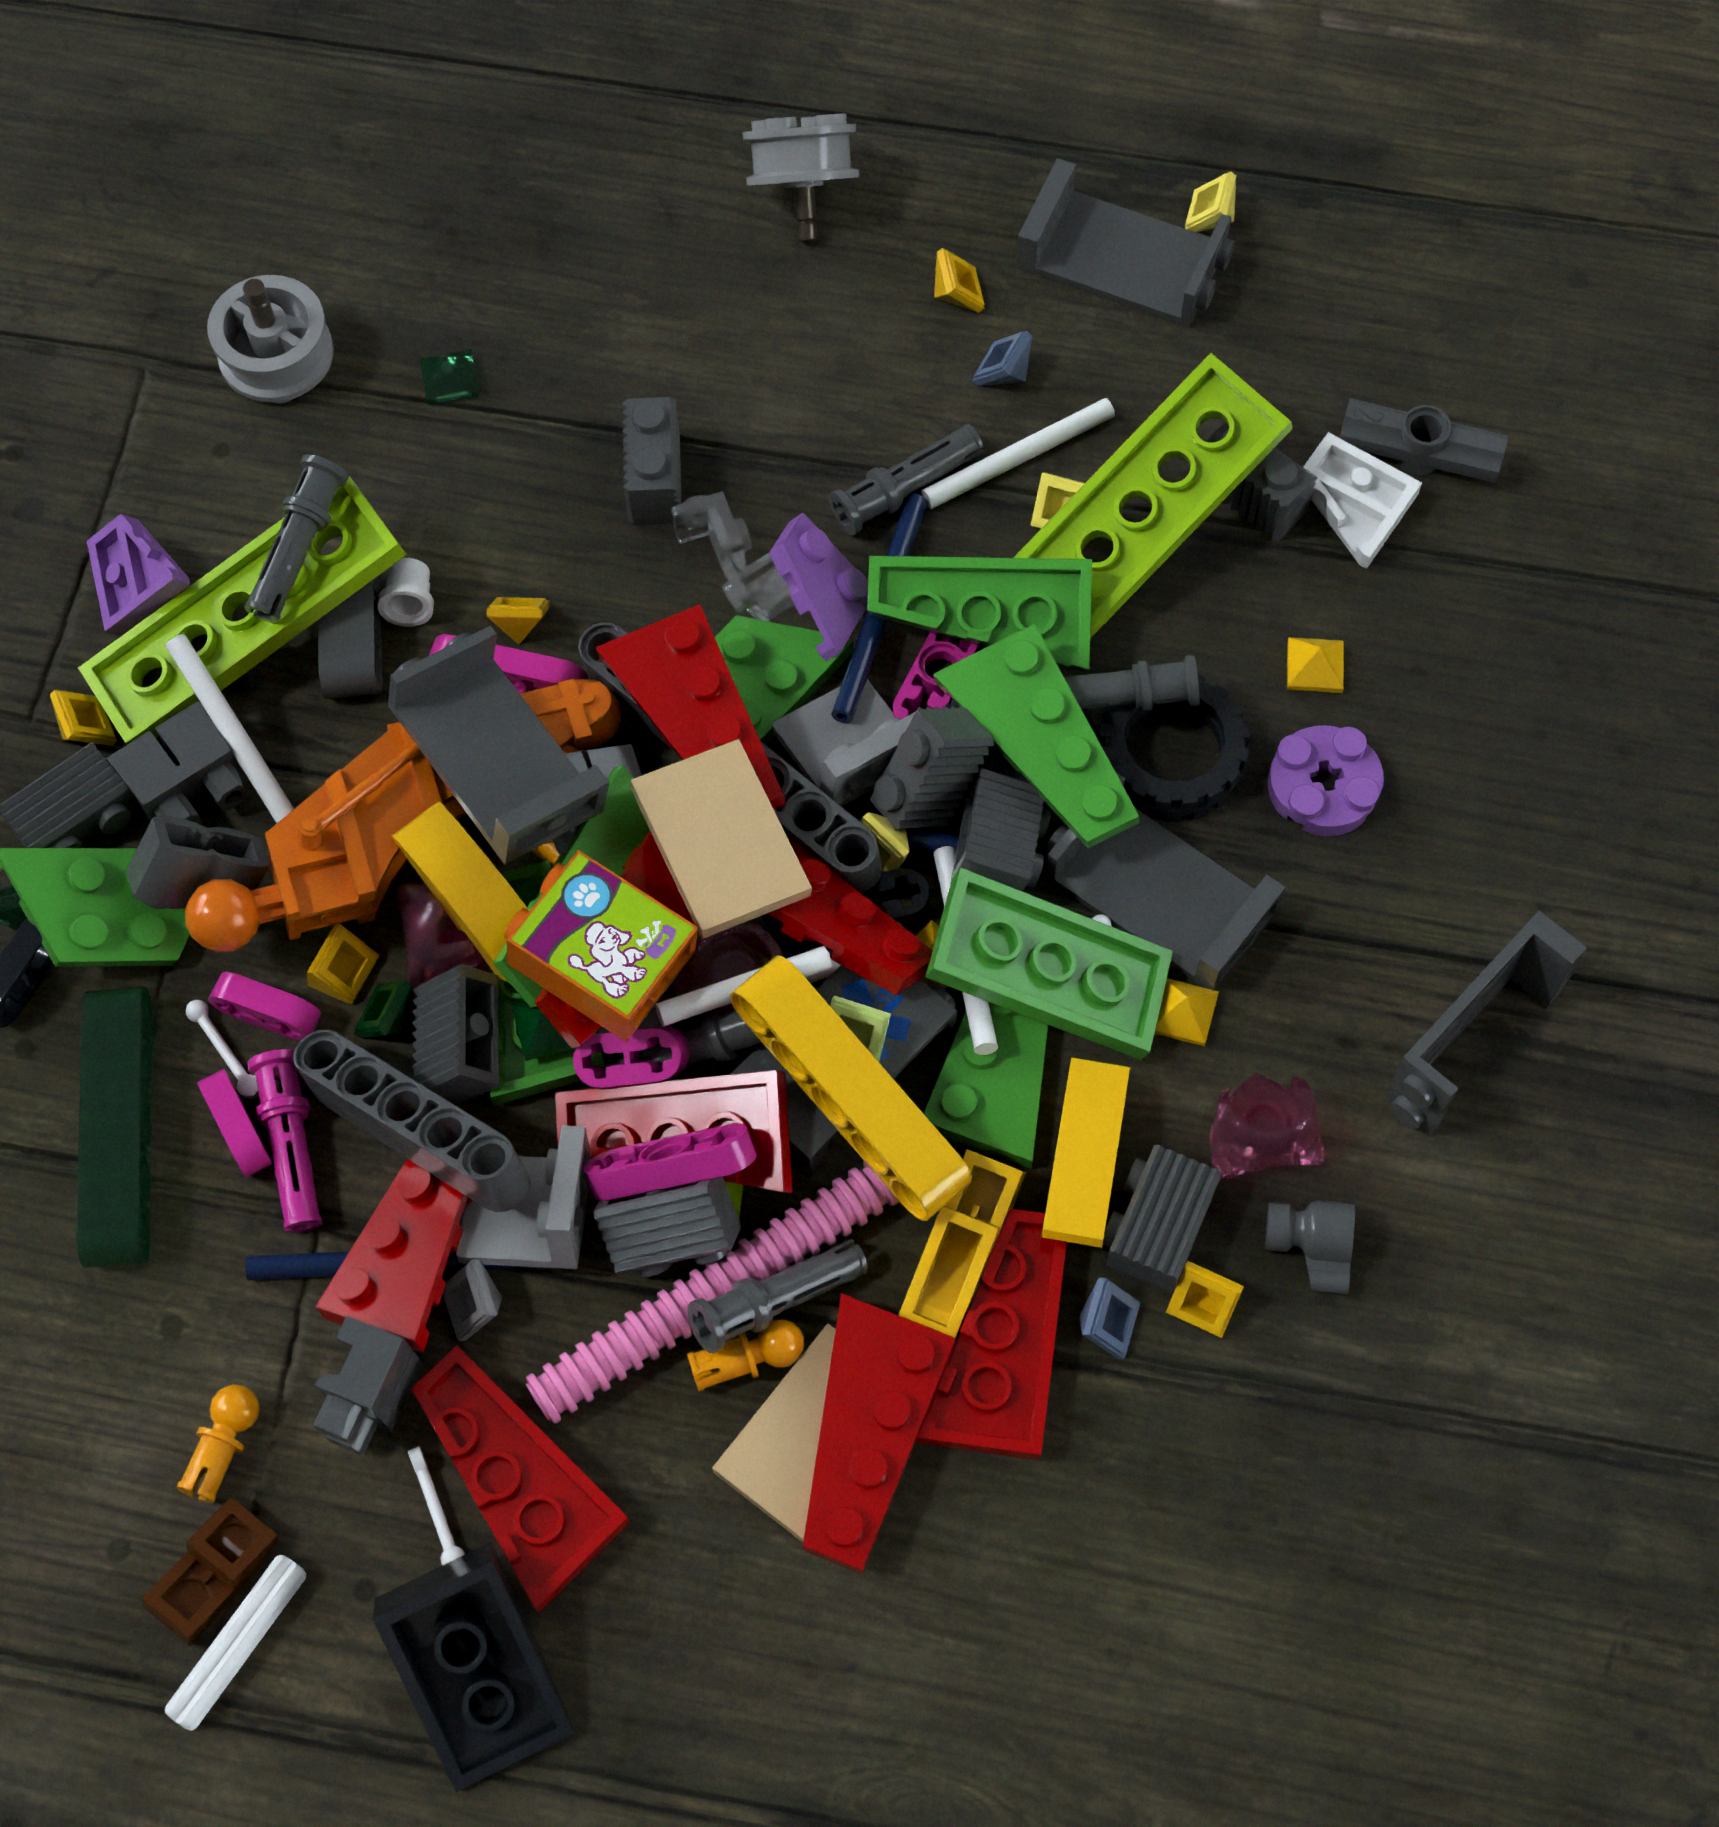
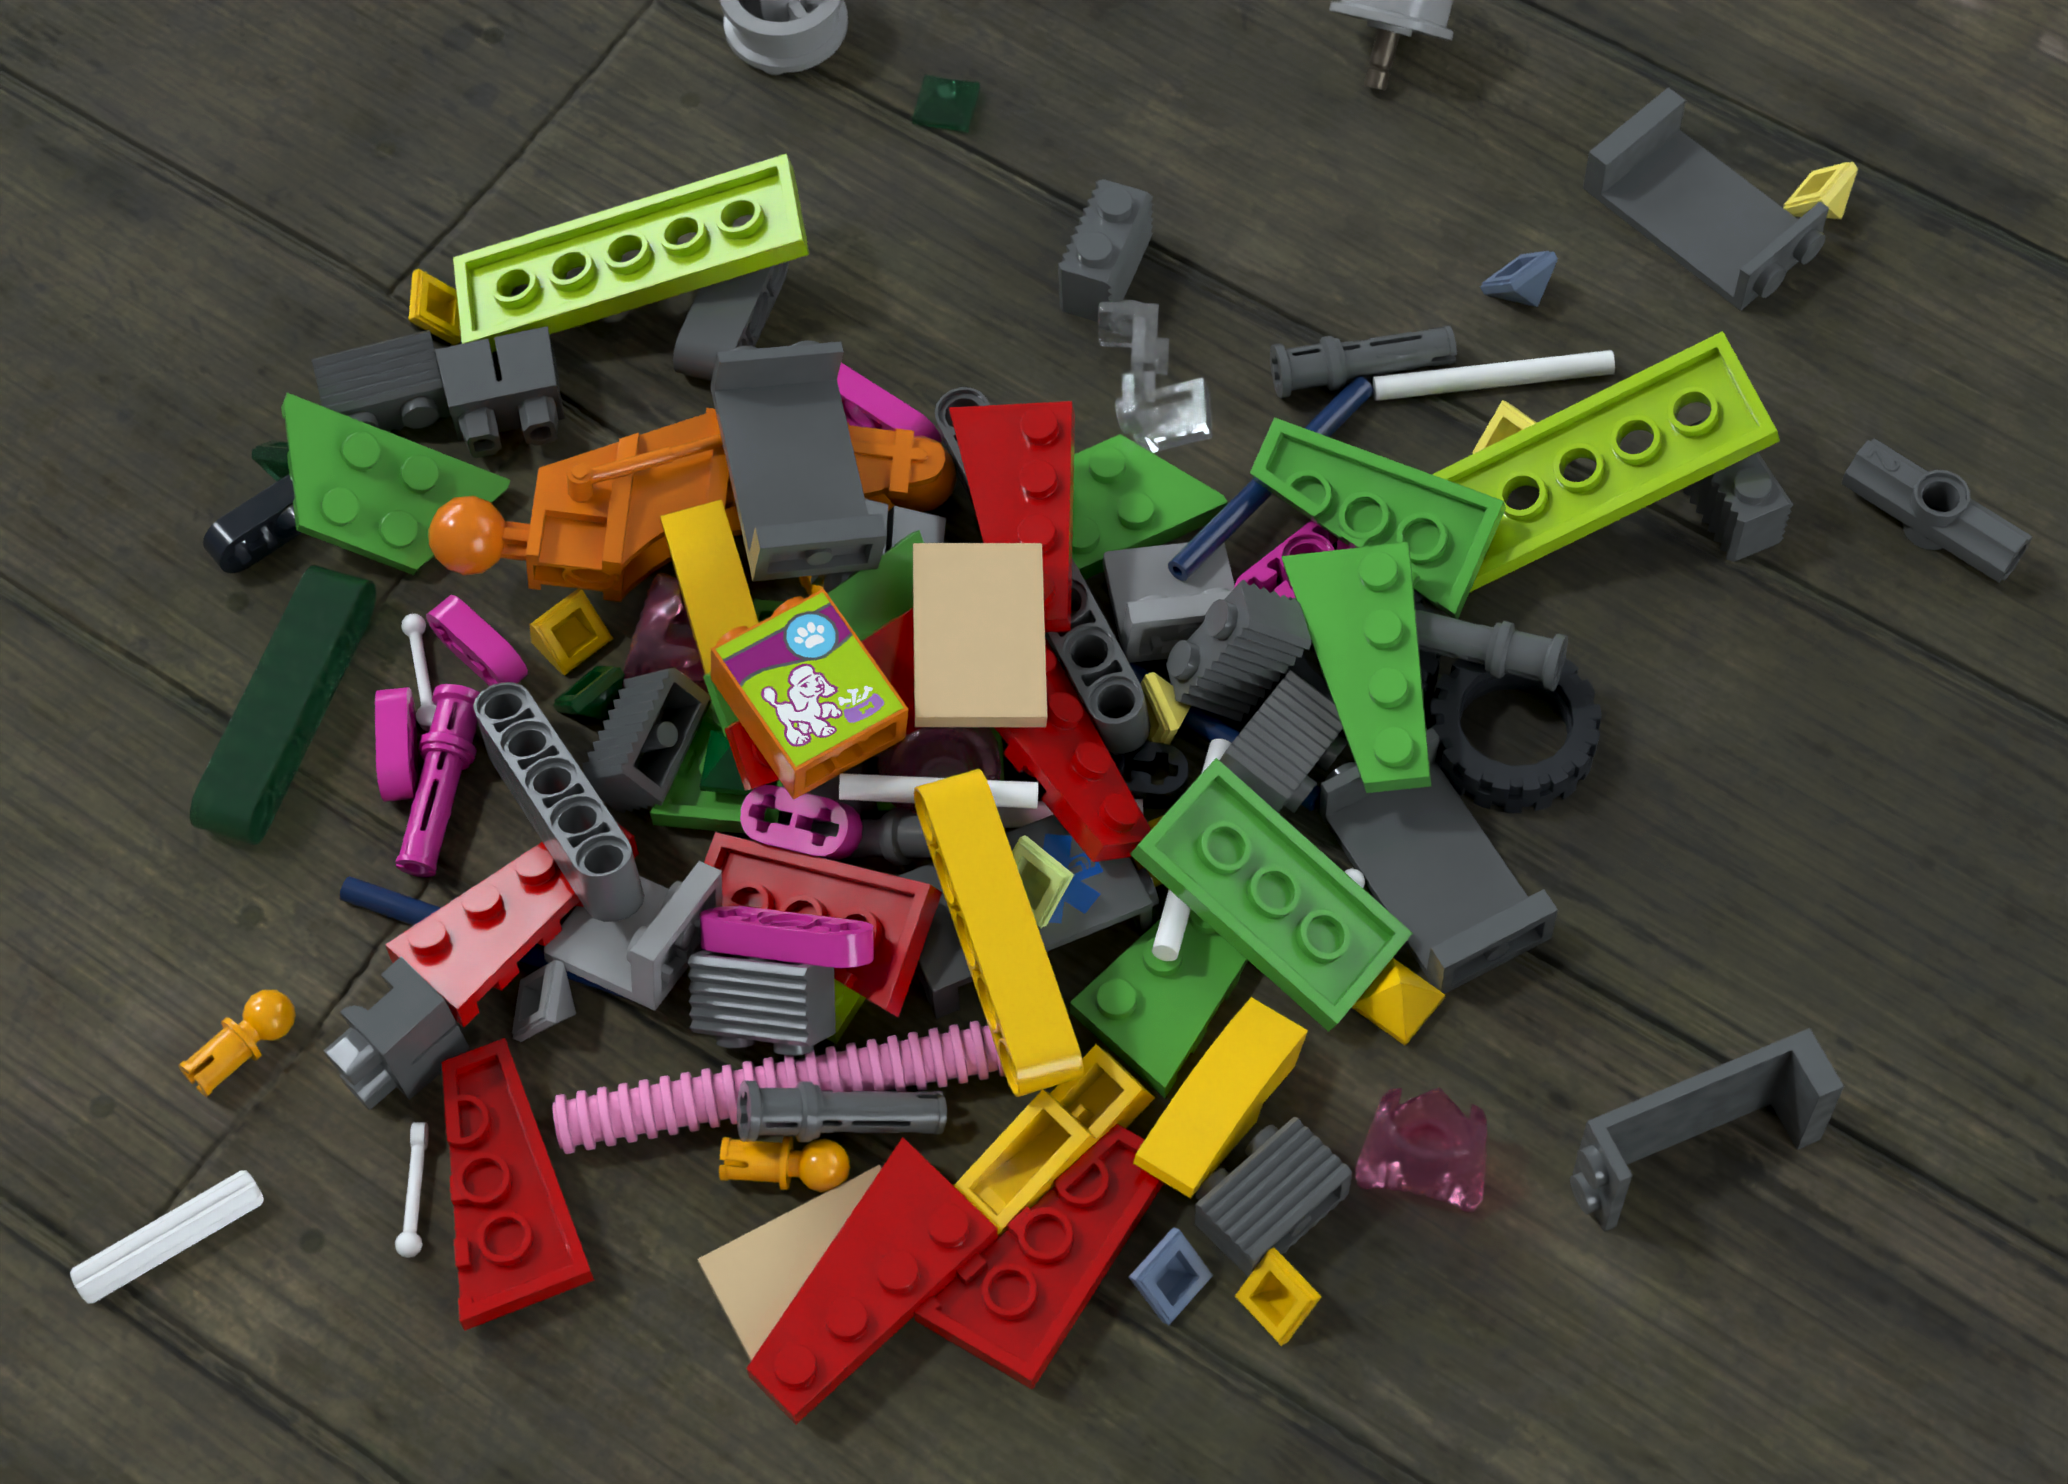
camera: 25 degrees right, 5 degrees down
medium lavender wing [87,514,190,637] -> none
dark grey brick [126,816,270,909] -> none
reddish brown slope [142,1496,278,1646] -> none
white bar [165,634,294,823] -> none
dark grey pin [244,454,349,623] -> none
black slope [373,1542,575,1792] -> none
white piece [378,558,434,627] -> none
yellow slope [487,597,549,645] -> none
medium lavender wing [769,513,868,662] -> none
yellow slope [934,248,985,313] -> none
dark grey piece [1265,1200,1355,1295] -> none
medium lavender plate [1268,725,1384,836] -> none
yellow slope [1287,637,1344,693] -> none
white wing [1303,432,1422,569] -> none

